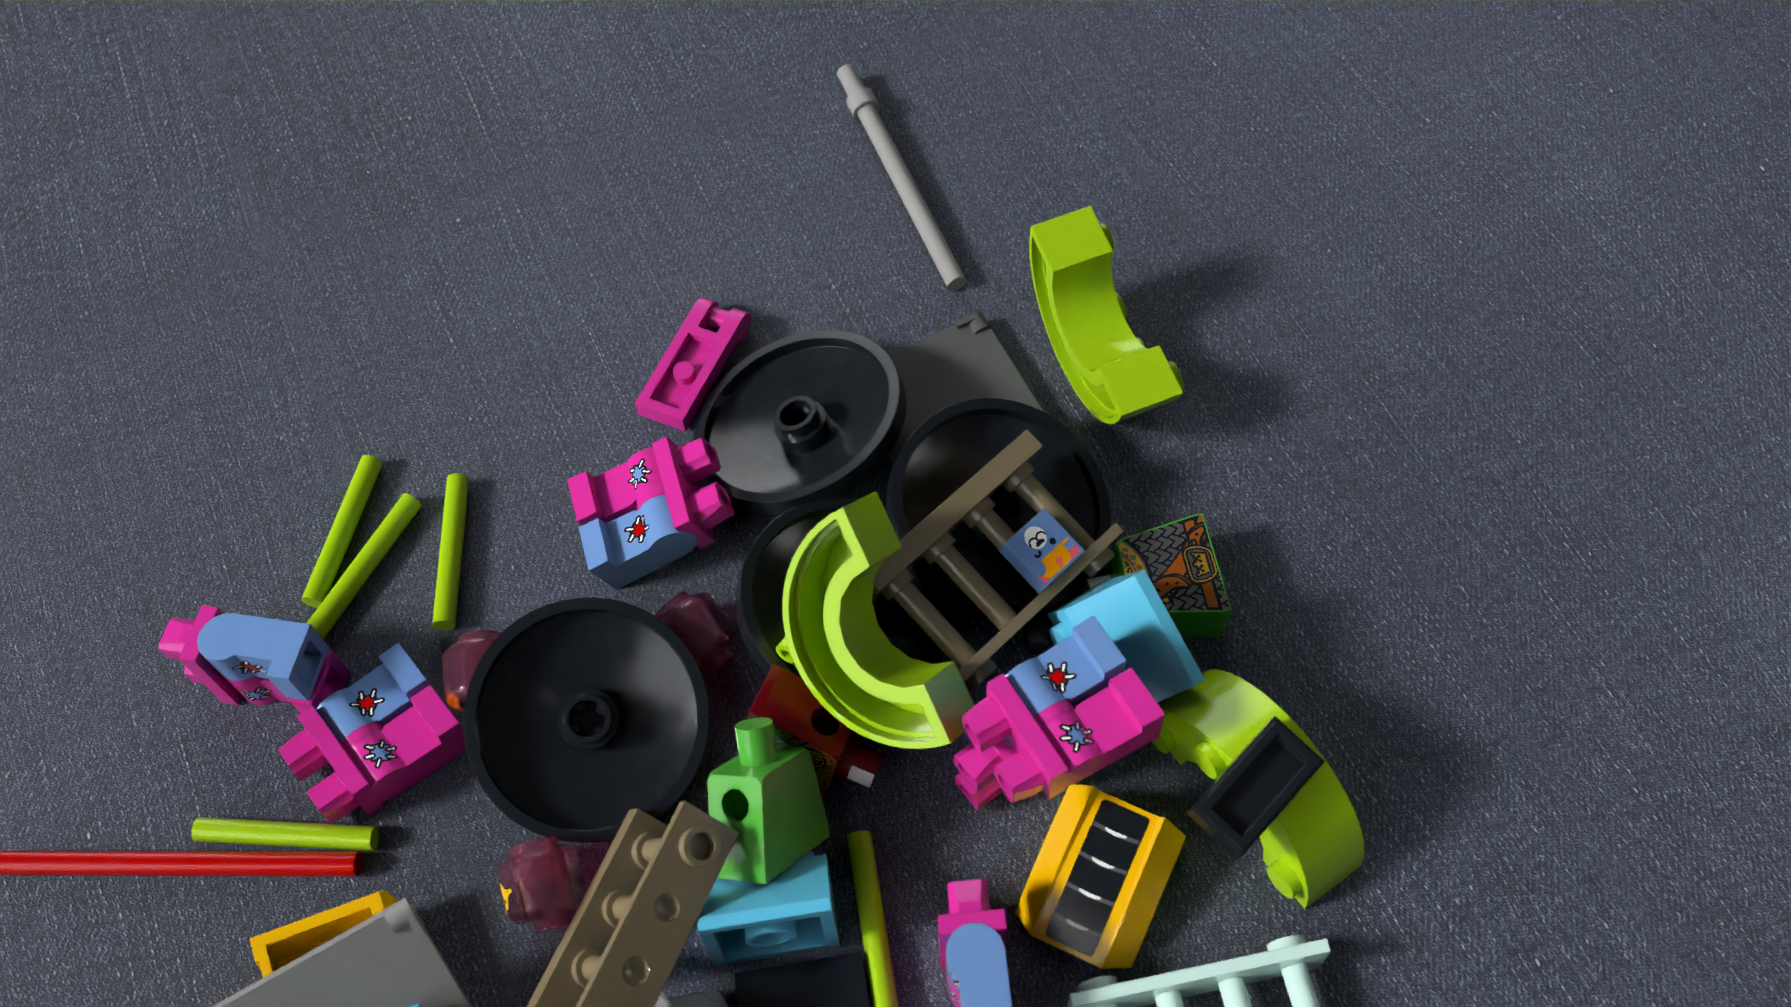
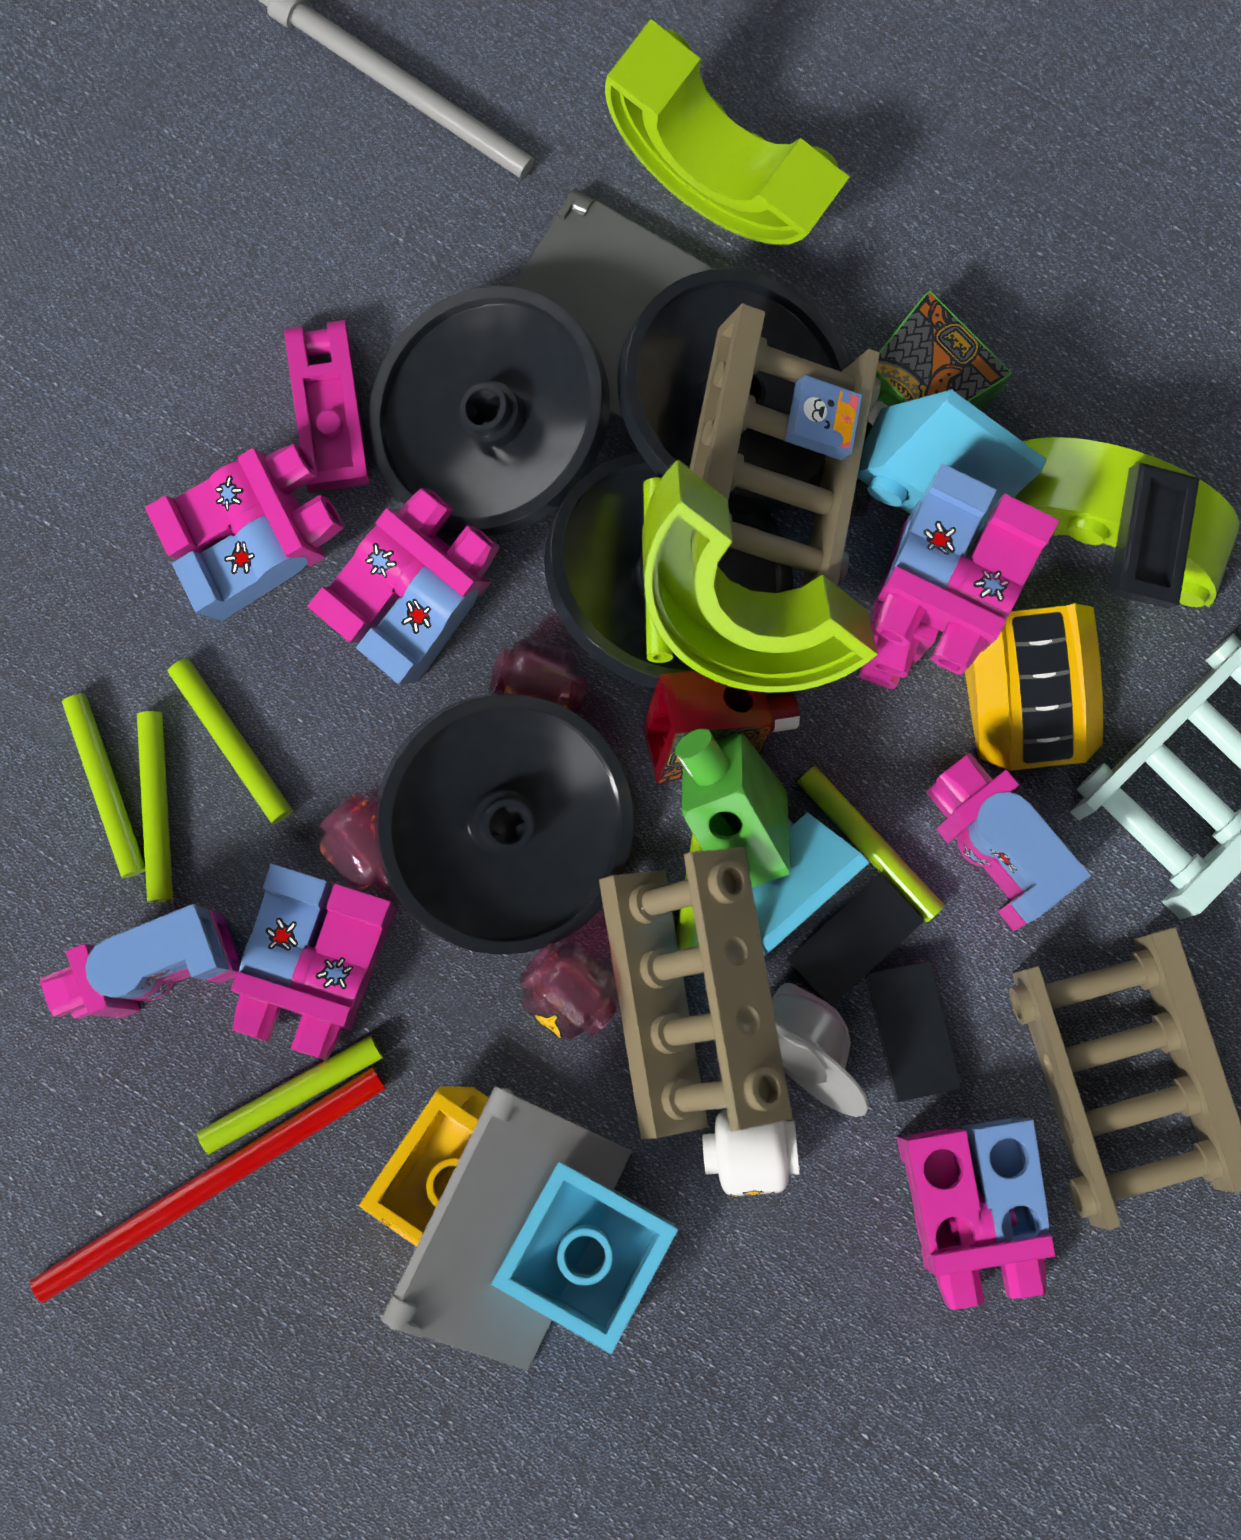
camera: 40 degrees left, 20 degrees up
none -> dark pink hips [144,444,344,621]

